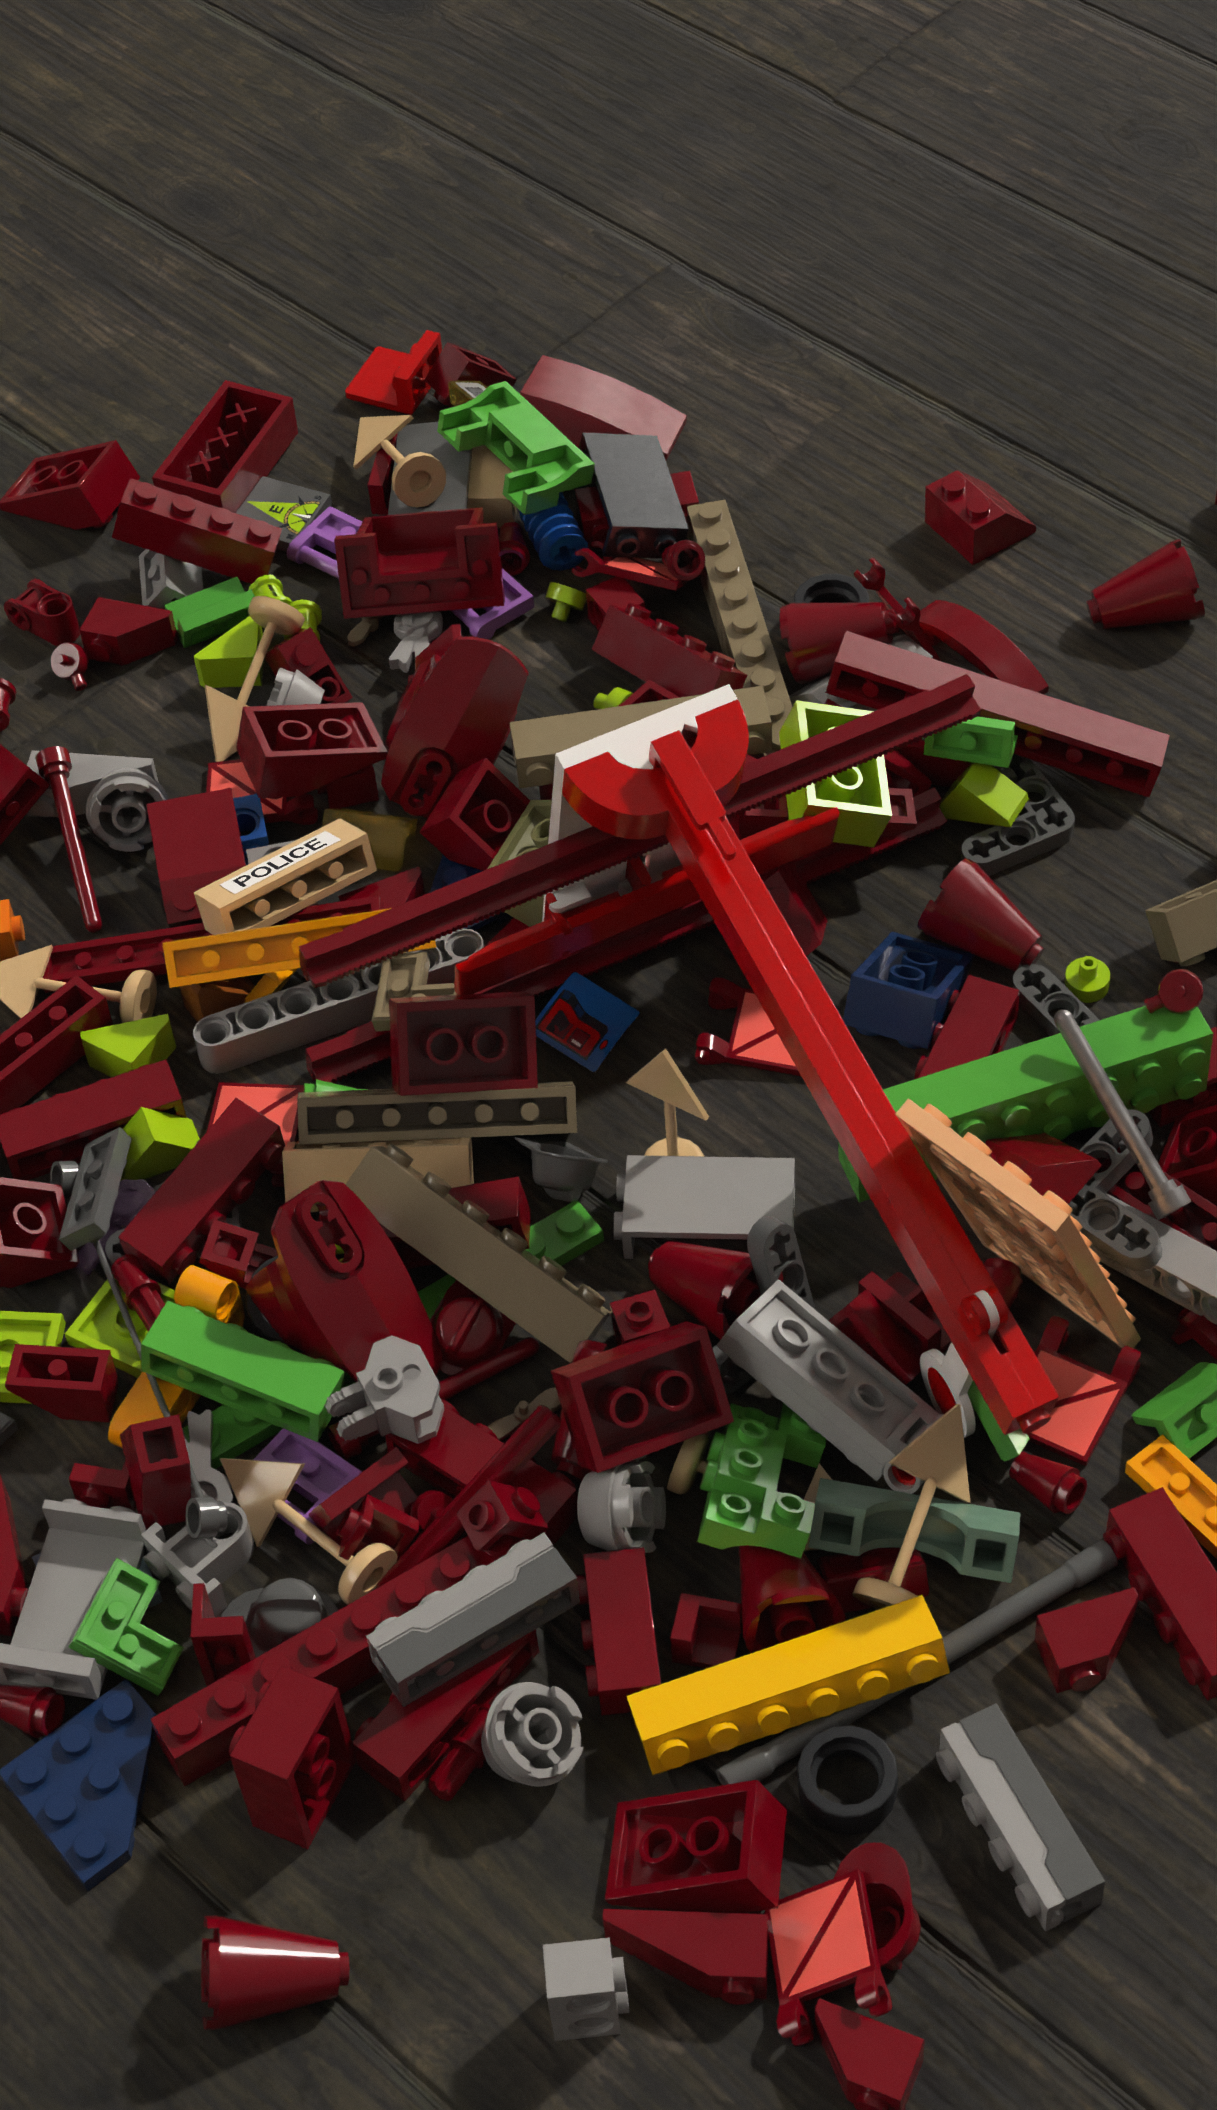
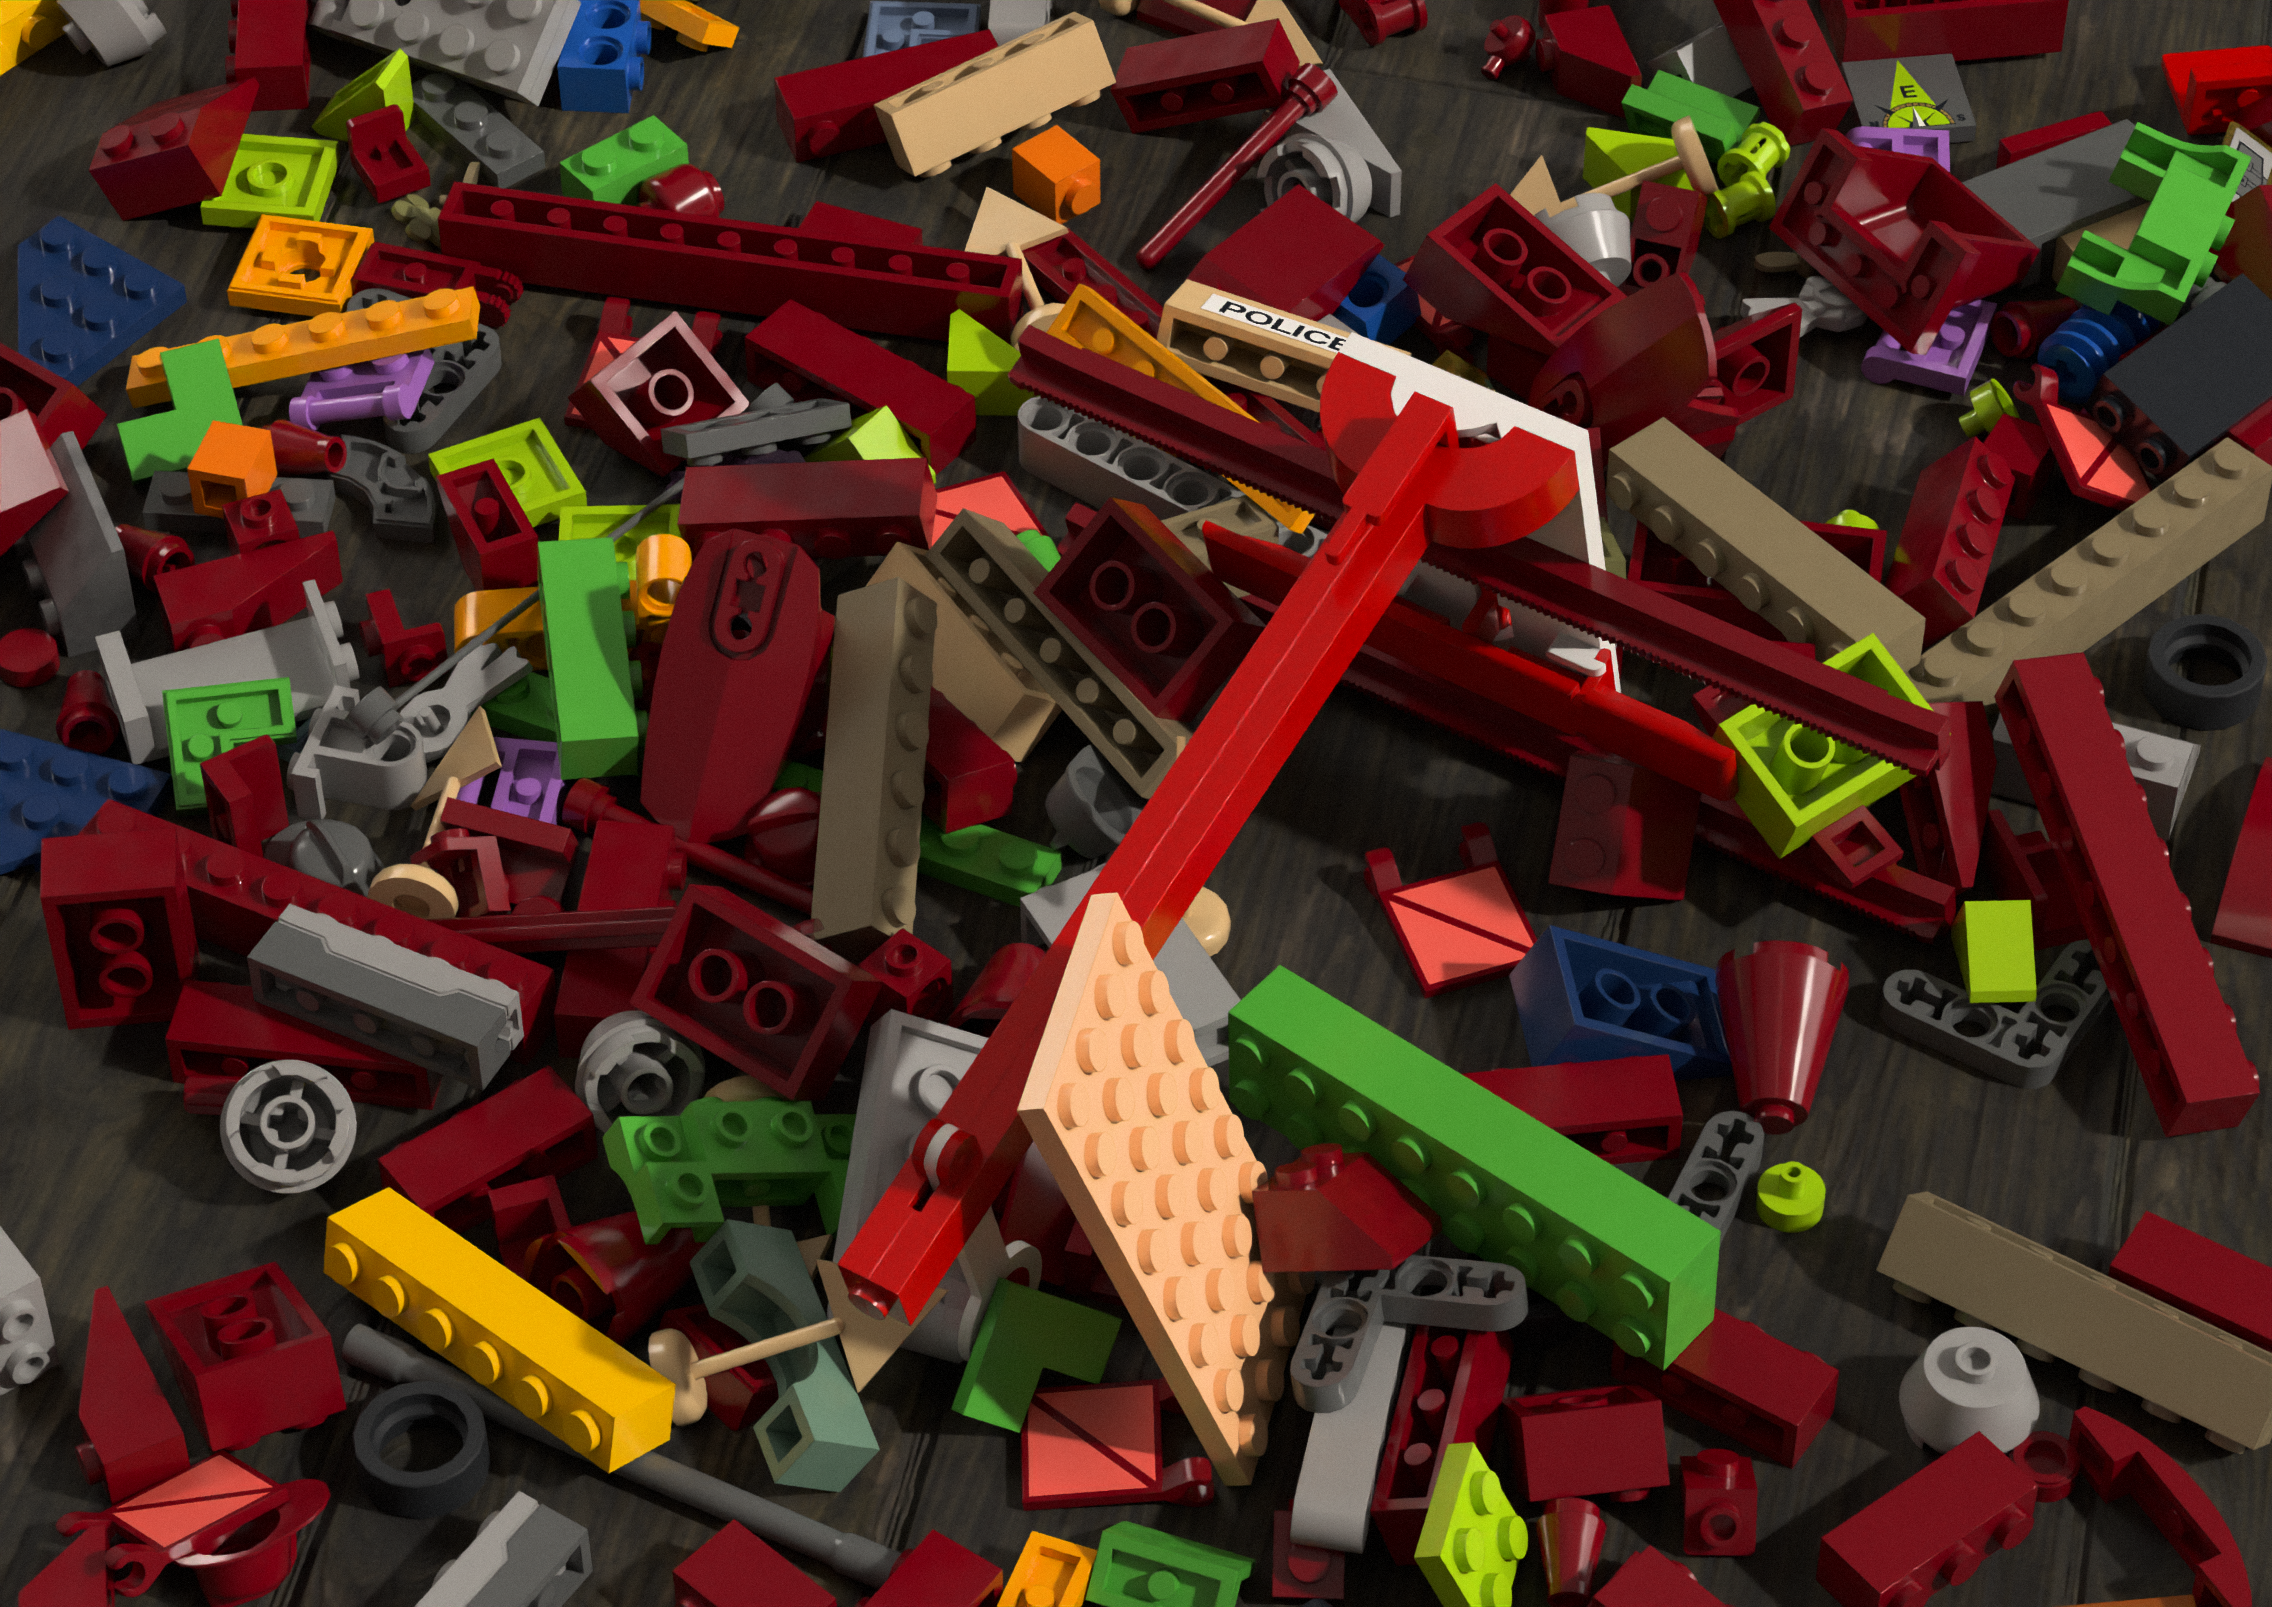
camera: 55 degrees right, 5 degrees down
dark red axle [111,1254,165,1332] -> none
dark red slope [120,1414,191,1530] -> none
light grey hinge [324,1335,444,1444] -> none
tan piece [353,415,446,508] -> none
dark red bracket [457,1481,549,1552] -> none
sticker [535,972,639,1072] -> none
dark red cone [662,540,705,581] -> none
dark red cone [779,602,899,684] -> none
dark red flag [854,557,941,661] -> none
bright green panel [924,716,1018,768] -> none
dark red cone [1009,1452,1087,1514] -> none
flat silver piece [1054,1010,1192,1220] -> none
dark red piece [1144,969,1203,1014] -> none

